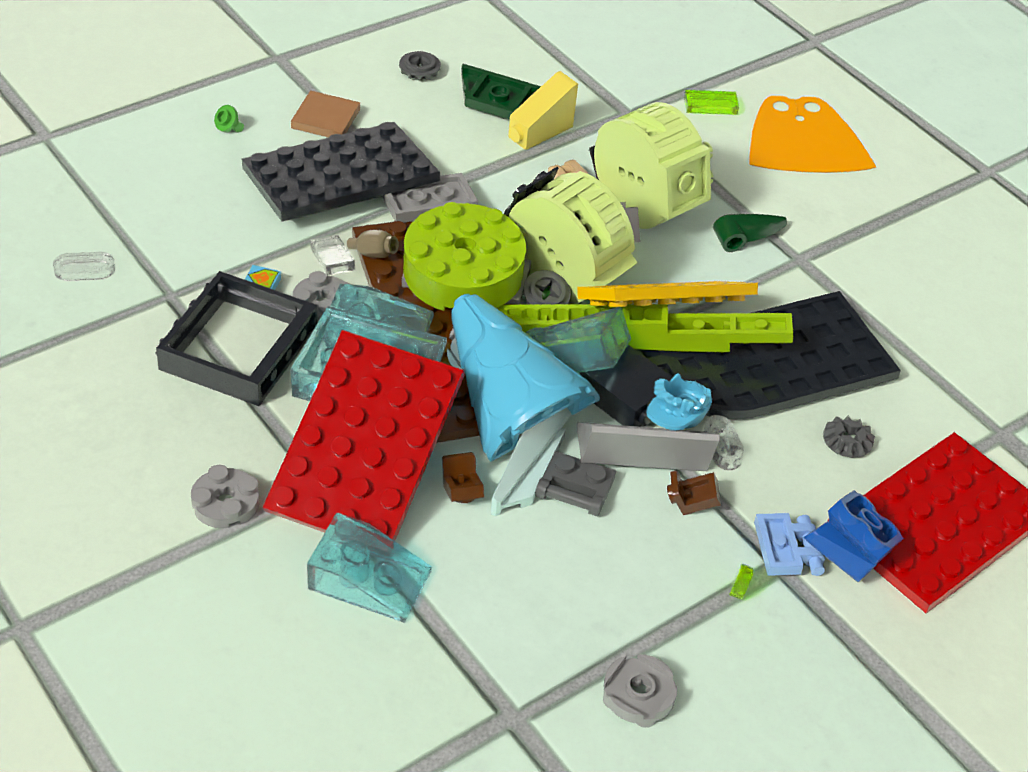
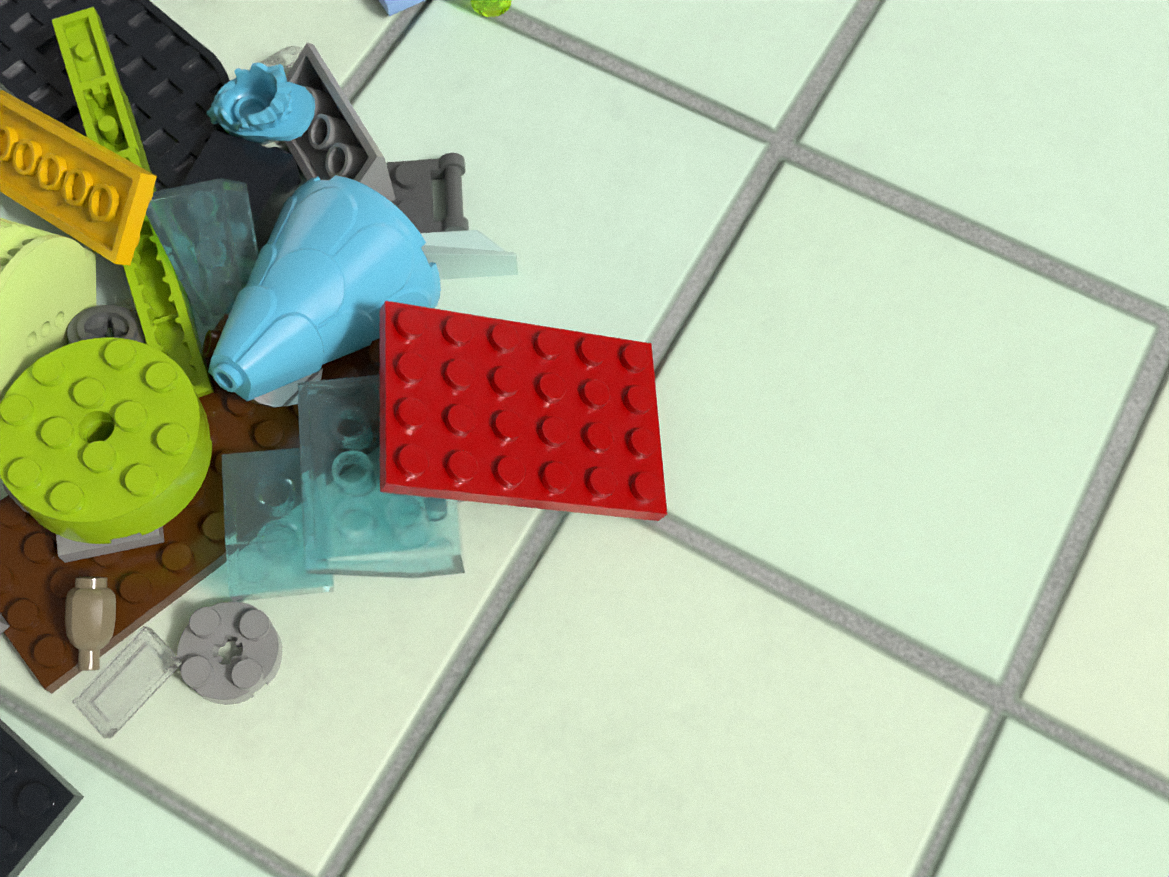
camera: 110 degrees left, 20 degrees up
black window [155,271,318,406] -> none
light grey plate [191,464,259,529] -> none
tile [245,265,281,290] -> none
clear light blue slope [307,513,432,623] -> none
reddish brown bracket [442,452,484,503] -> none
light grey plate [603,654,677,728] -> none
reddish brown bracket [667,470,721,515] -> none

